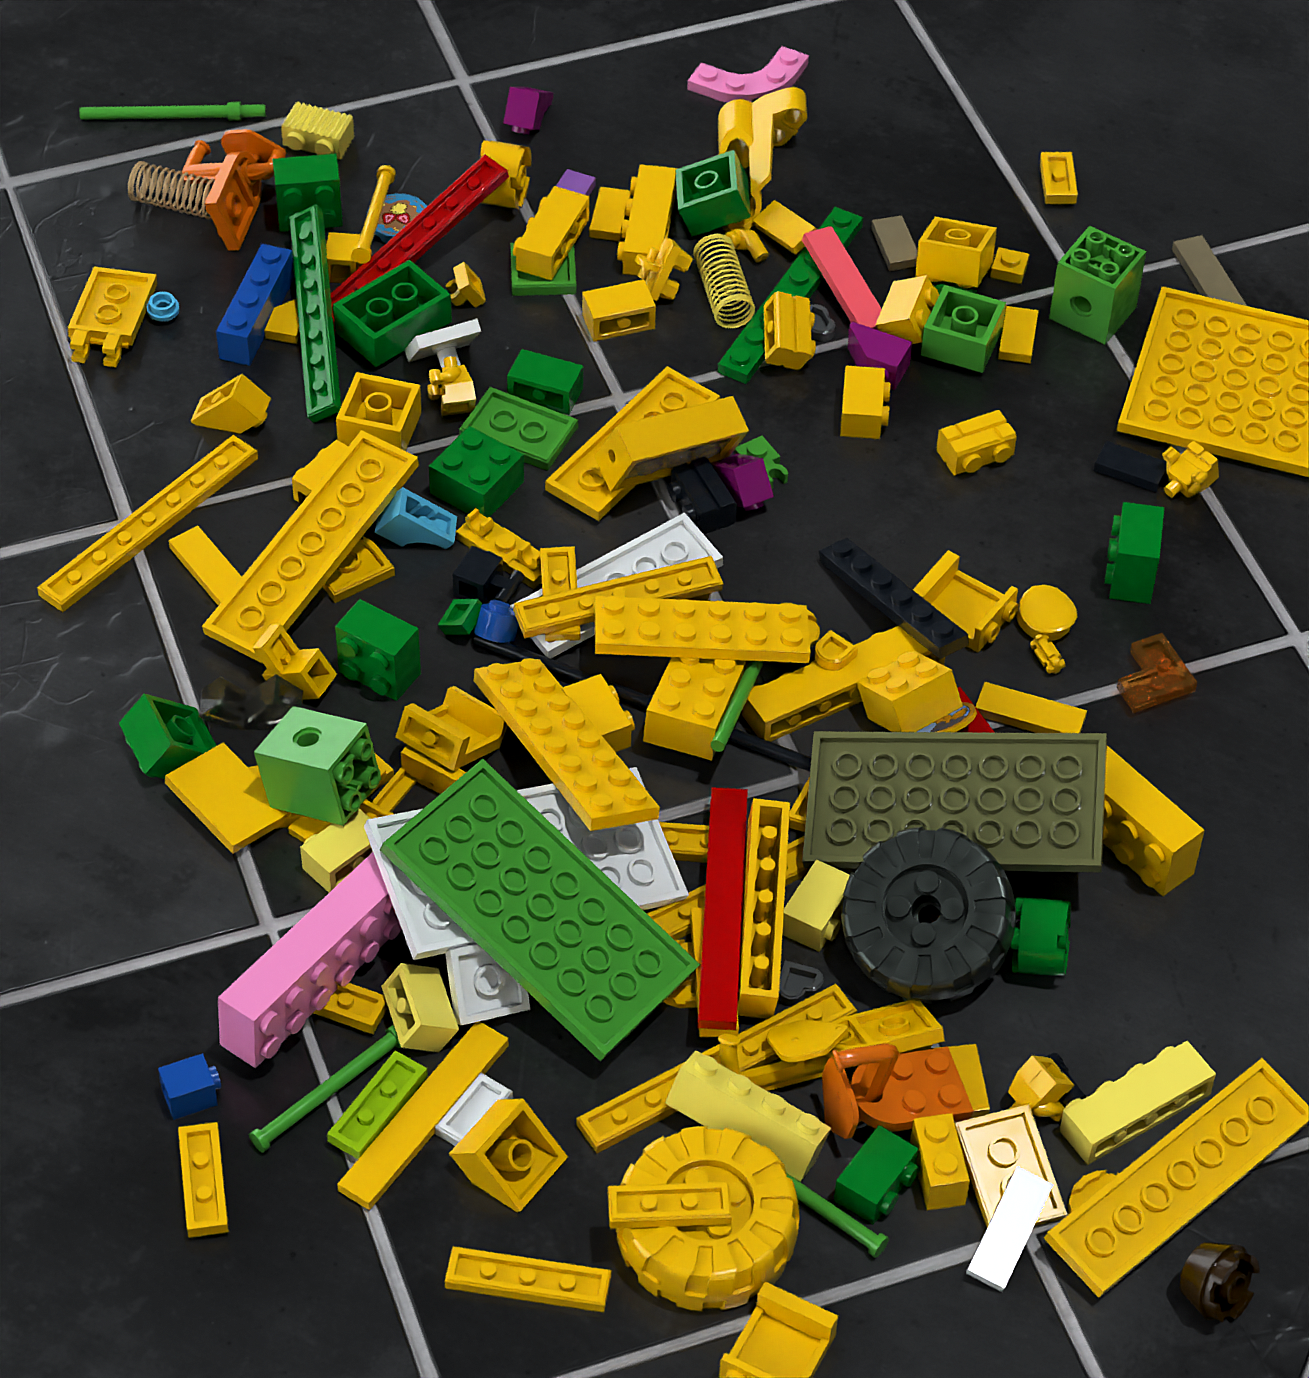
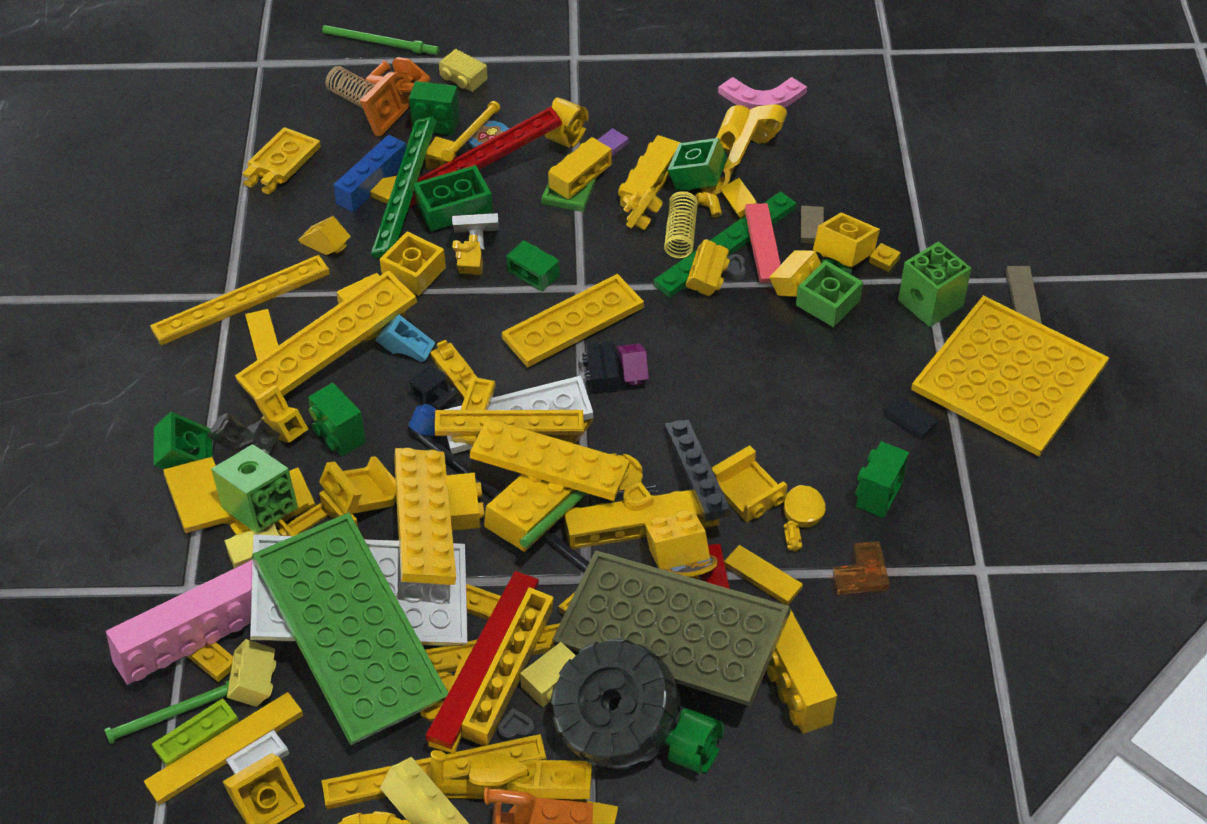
camera: 20 degrees right, 0 degrees up
medium azure plate [147,292,179,322] -> none
blue brick [158,1053,222,1120] -> none
yellow plate [178,1122,229,1237] -> none
yellow tile [322,537,395,603] -> none
green brick [429,426,524,518] -> none
green plate [437,599,482,635] -> none
white tile [445,943,530,1025] -> none
yellow tile [446,262,486,308] -> none
bright green tile [459,387,578,471] -> none
magenta arch [503,87,554,134] -> none
yellow brick [582,279,656,342] -> none
yellow tile [589,187,631,241] -> none
yellow brick [594,396,749,492] -> none
bright green plate [734,436,788,489] -> none
yellow brick [840,366,891,439] -> none
magenta slope [847,322,912,390] -> none
yellow brick [936,410,1017,475] -> none
yellow tile [998,306,1038,363] -> none
yellow plate [1040,152,1078,204] -> none
yellow piece [1162,440,1219,498] -> none

